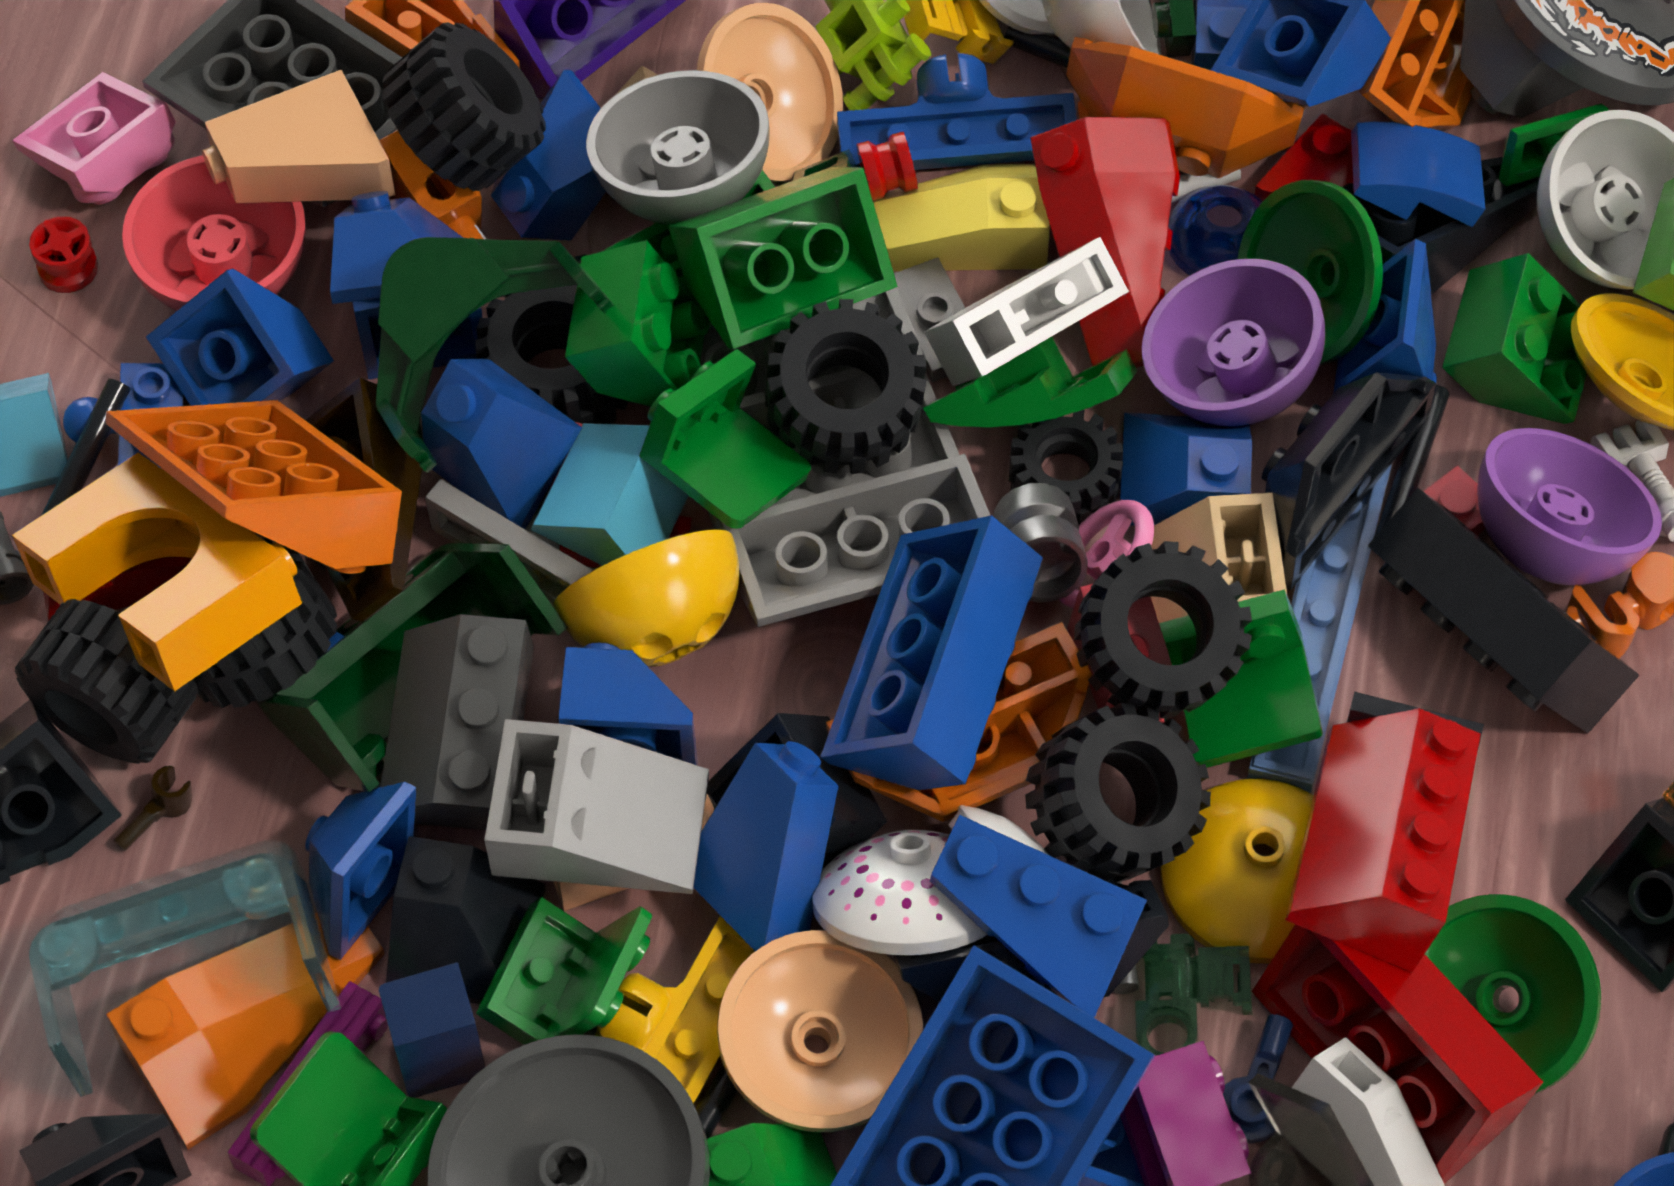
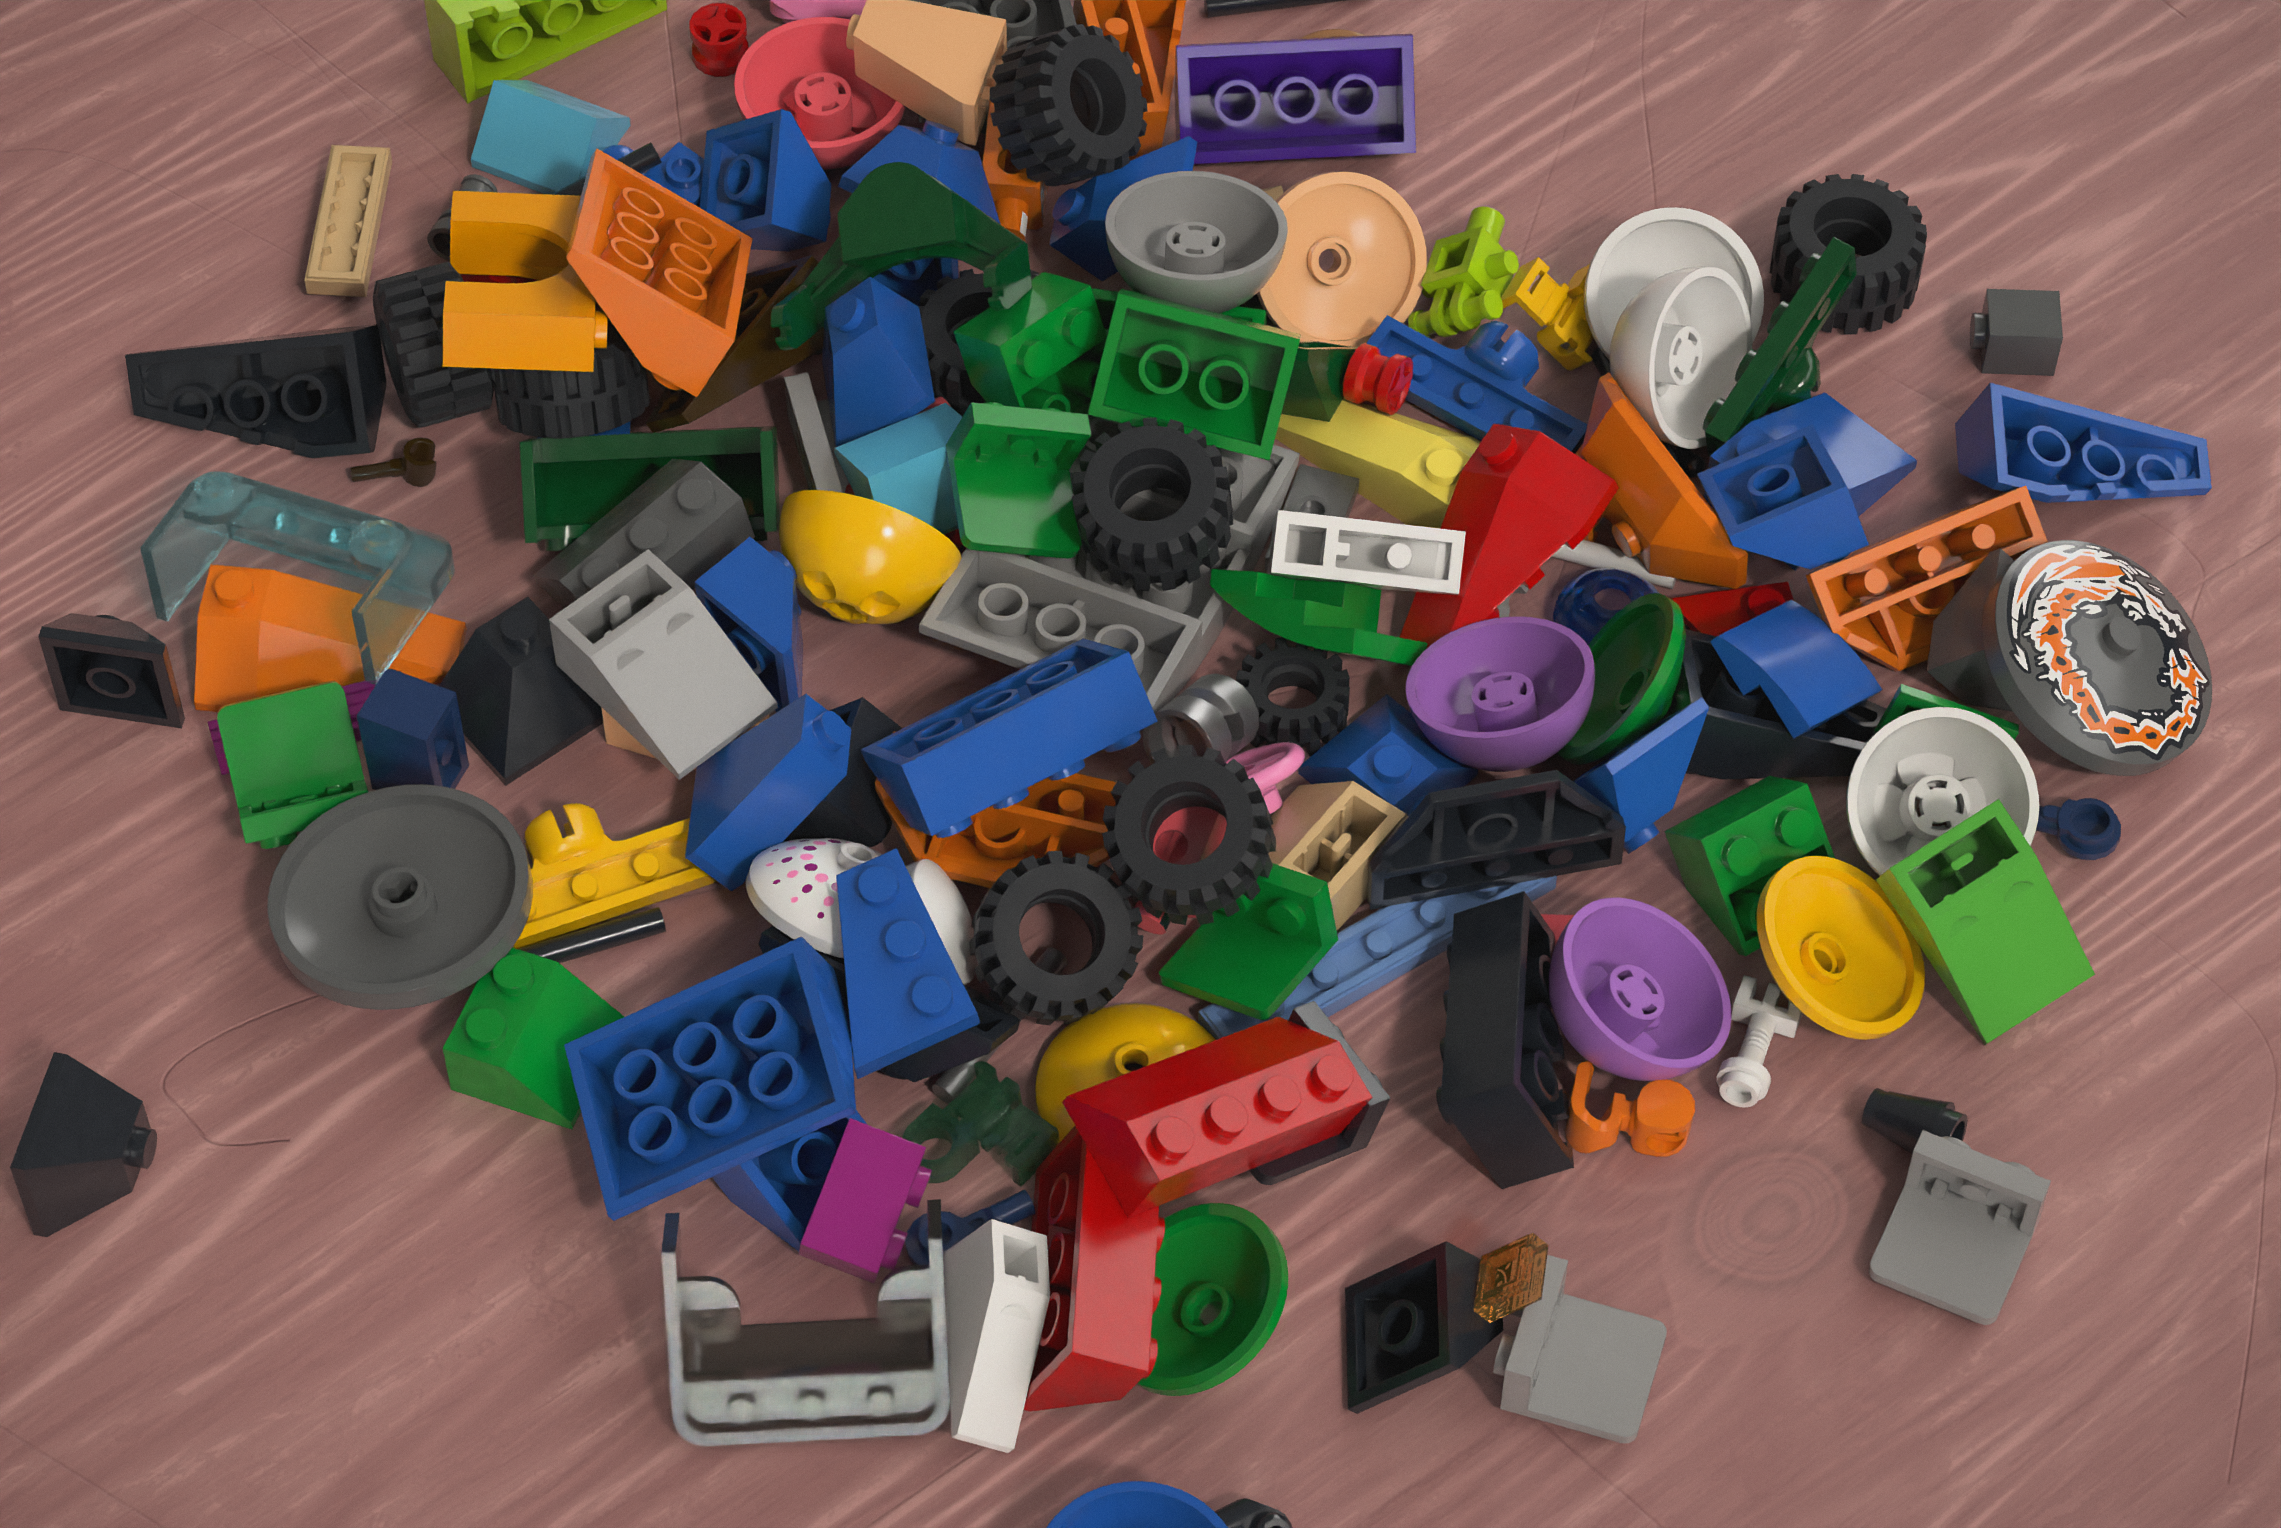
camera: 40 degrees right, 5 degrees down
blue slope [305,782,416,960] -> none
green bracket [476,897,652,1045] -> none
light nougat dish [717,930,923,1132] -> none
black bar [1374,385,1450,537] -> none

